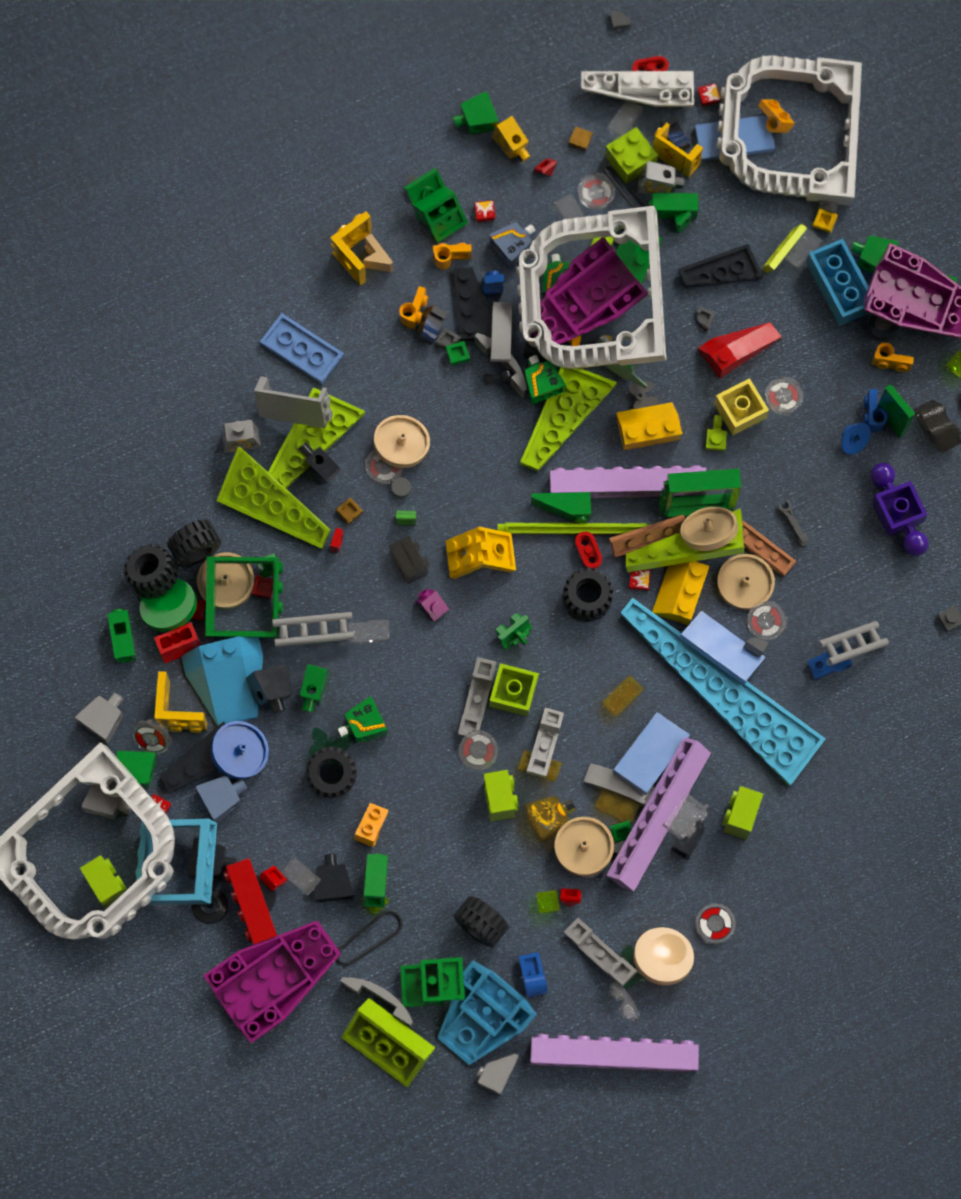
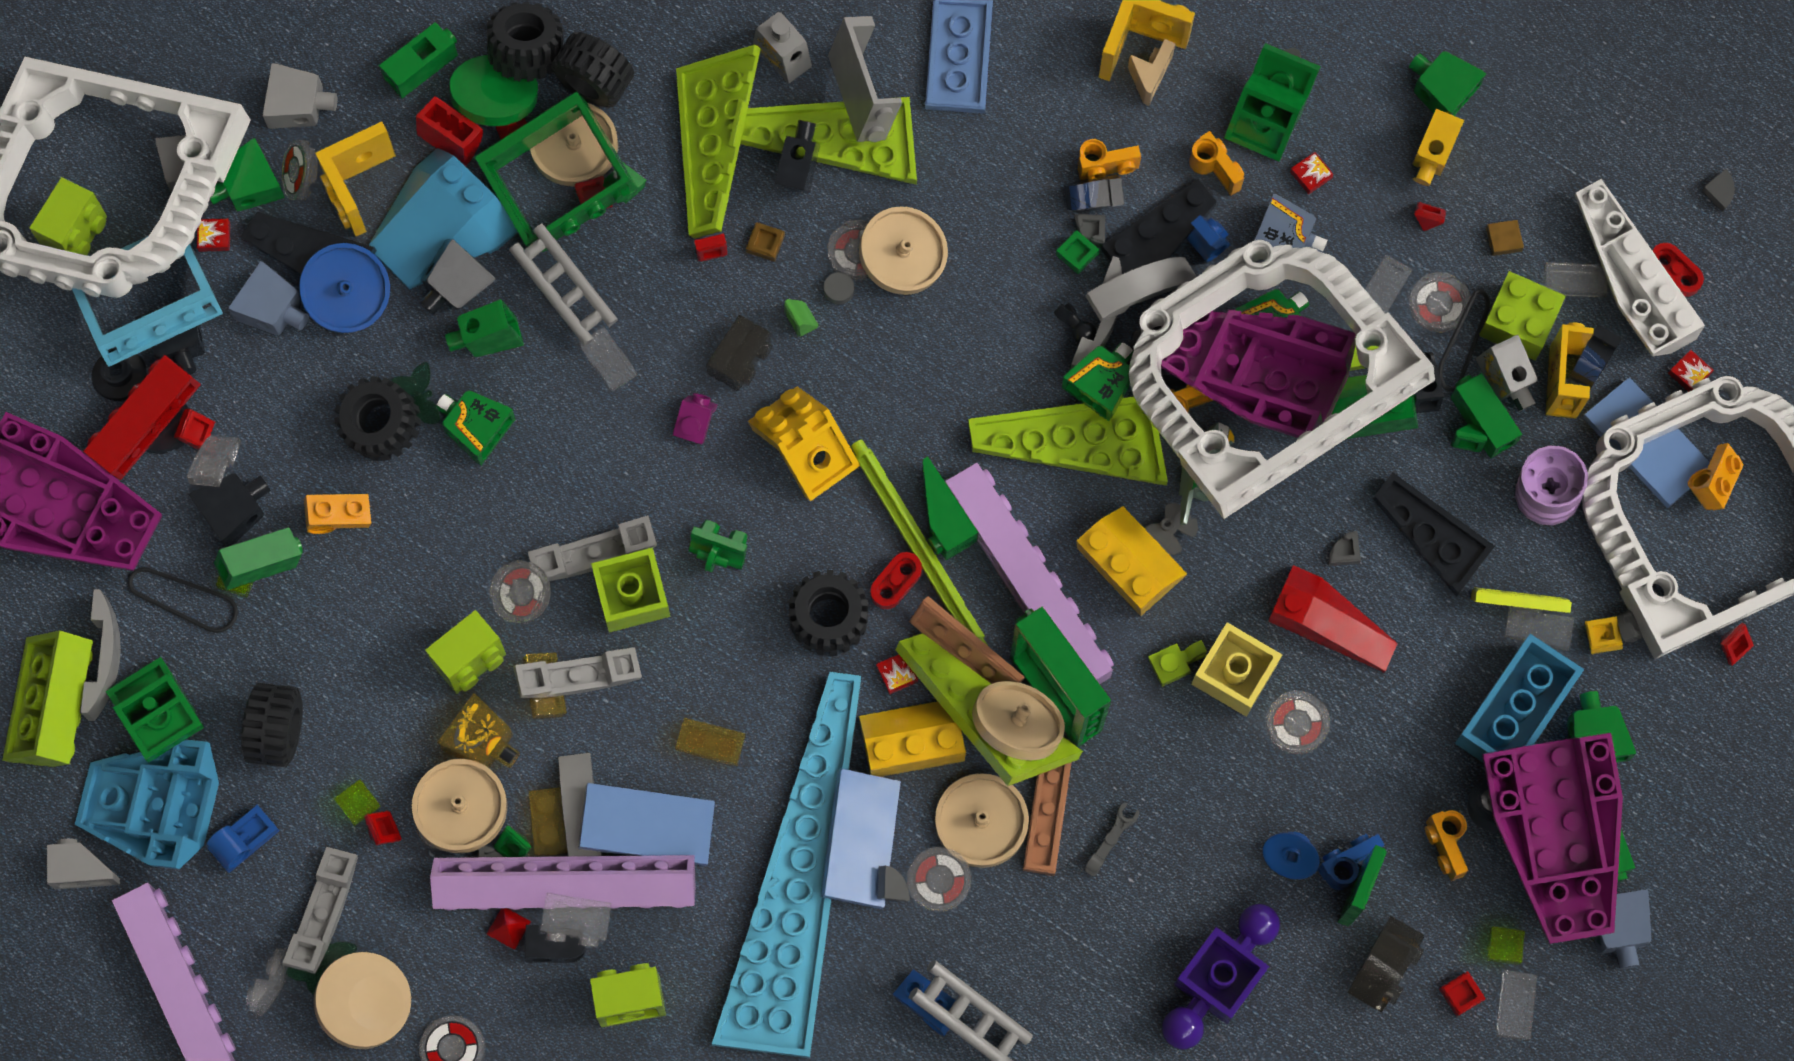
camera: 60 degrees right, 0 degrees up
none -> red slope [487,908,531,950]
none -> lavender wheel [1515,445,1588,525]
none -> red slope [1720,623,1754,666]

